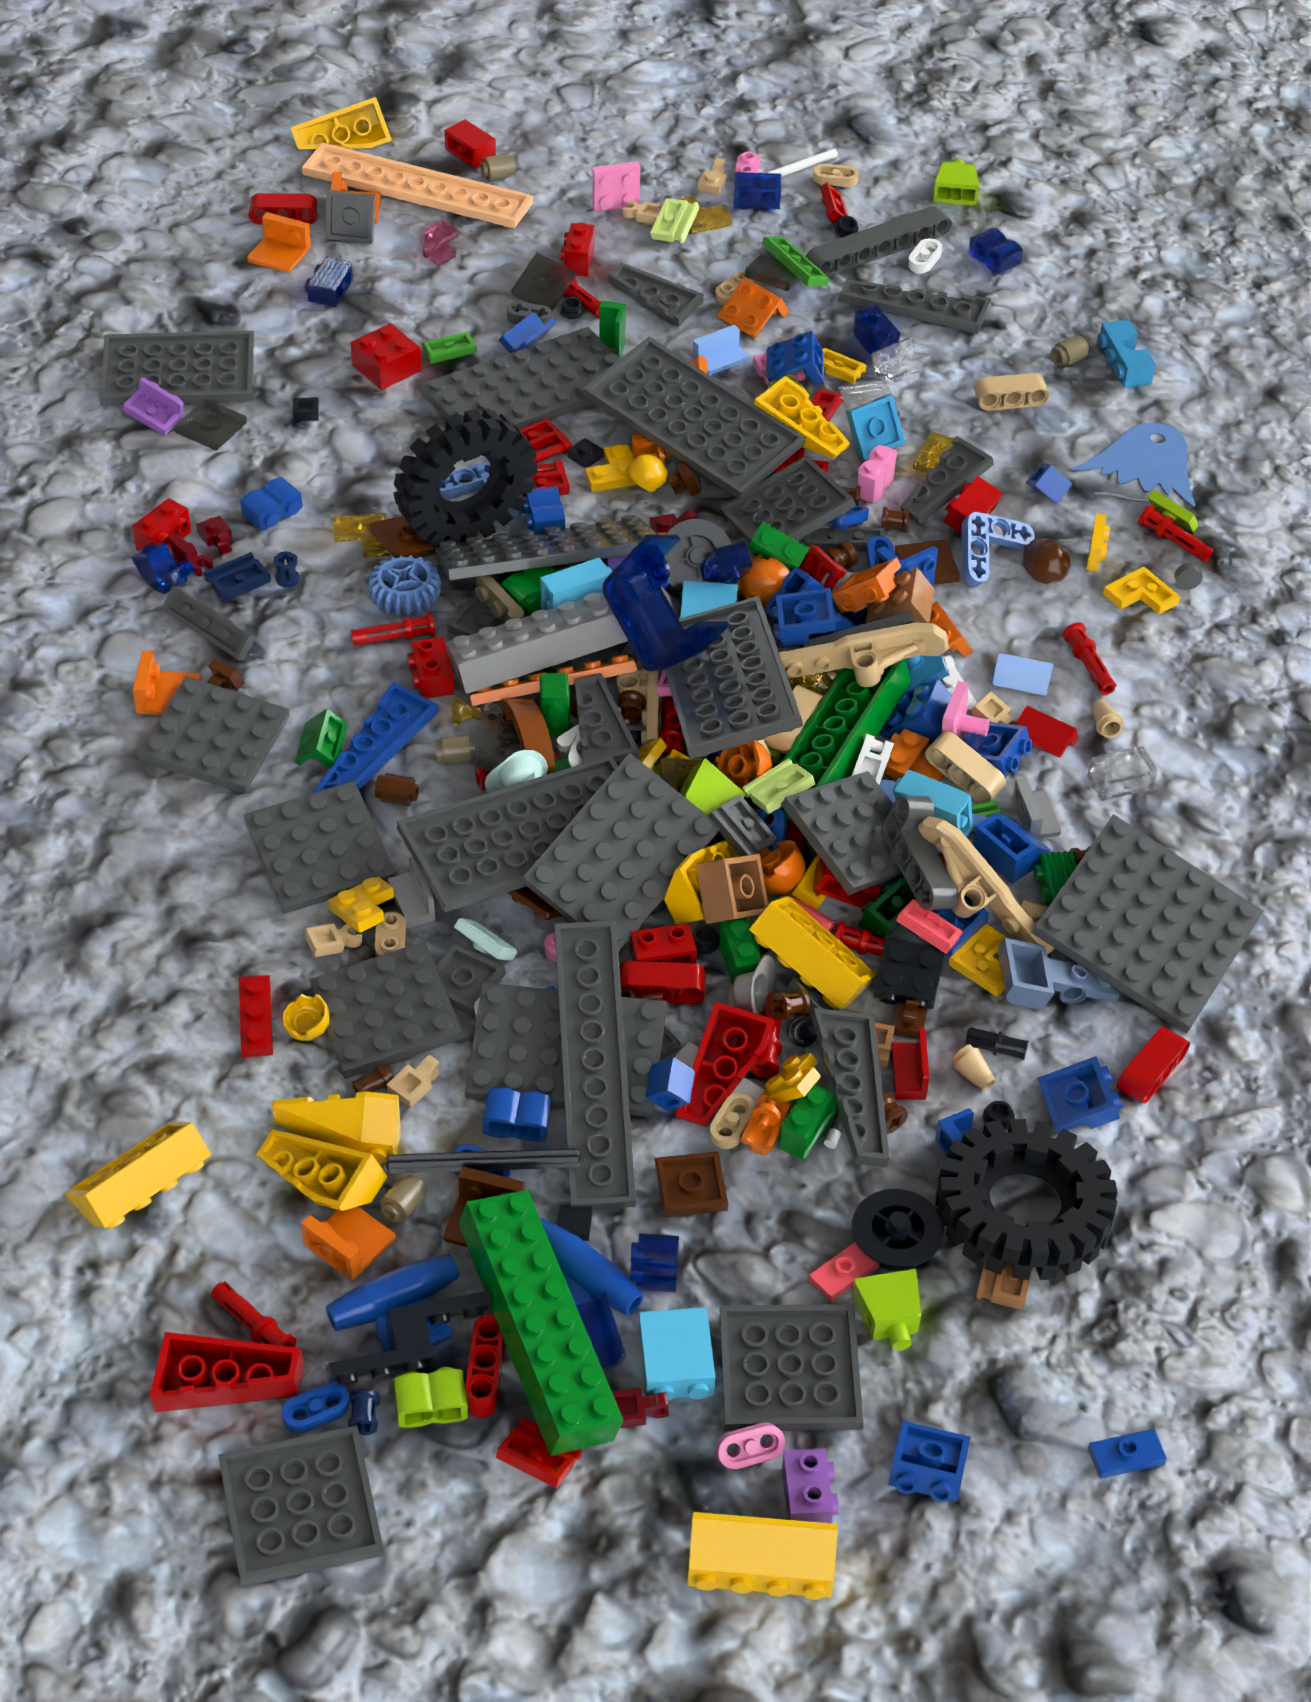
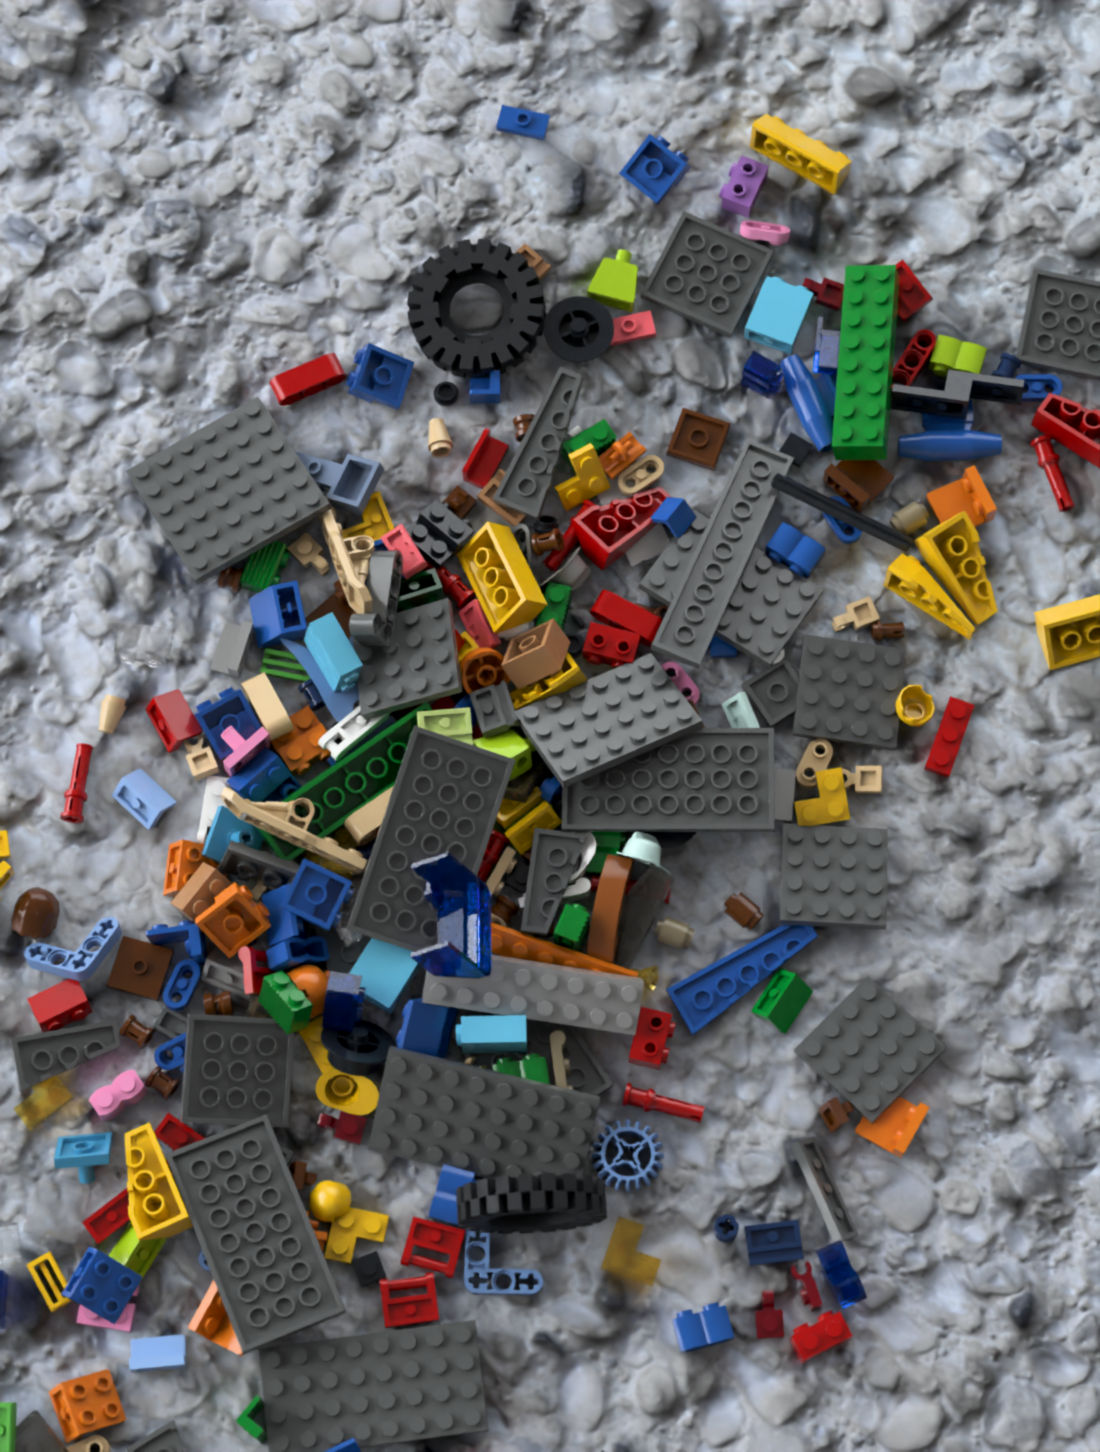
camera: 150 degrees left, 25 degrees up
reddish brown plate [368,516,438,559] -> none
black axle [965,1028,1029,1060] -> none

